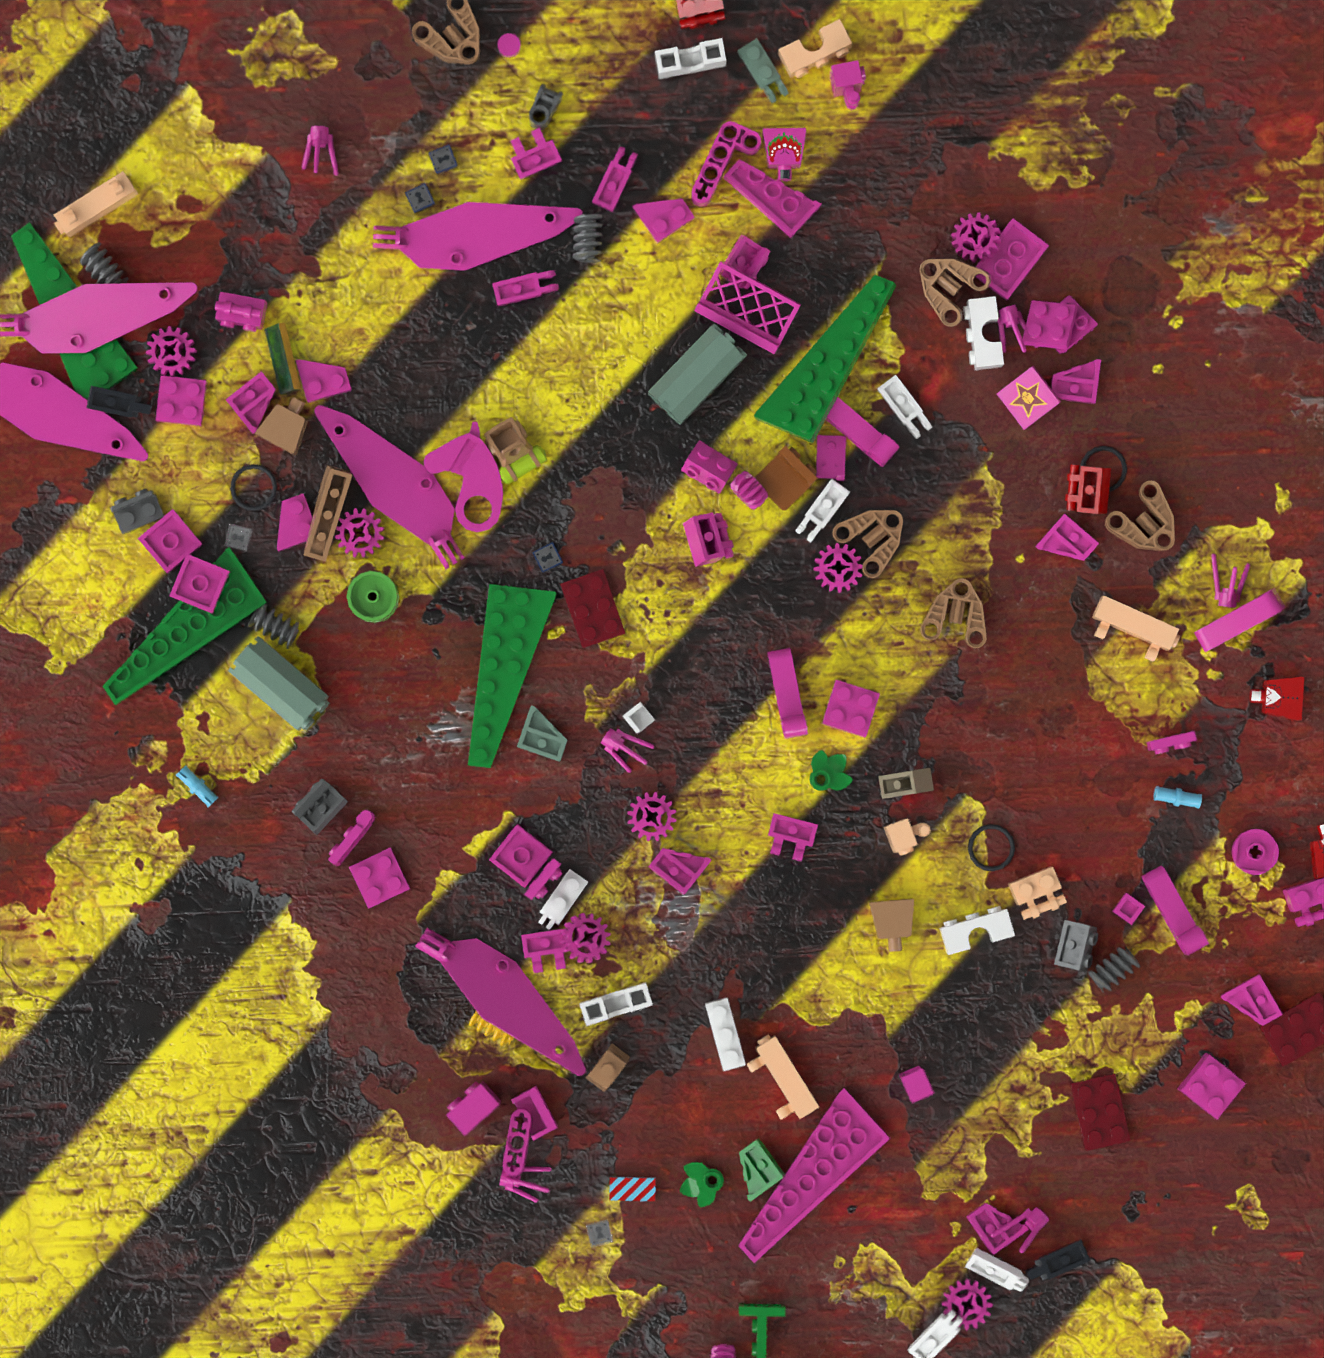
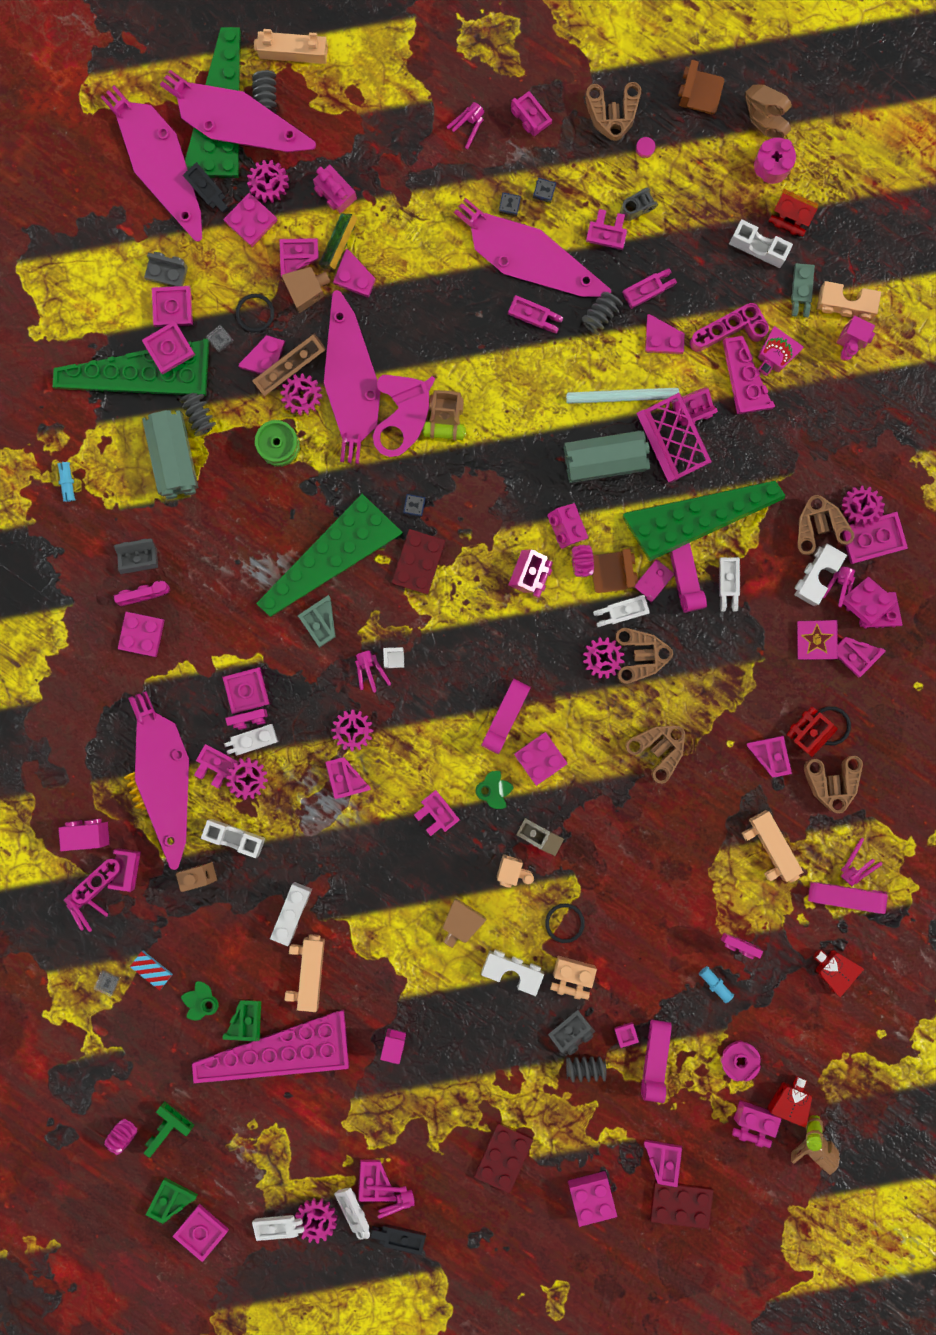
camera: 30 degrees right, 0 degrees up
none -> dark pink bracket [511,91,552,136]
none -> light aqua axle [566,388,679,404]

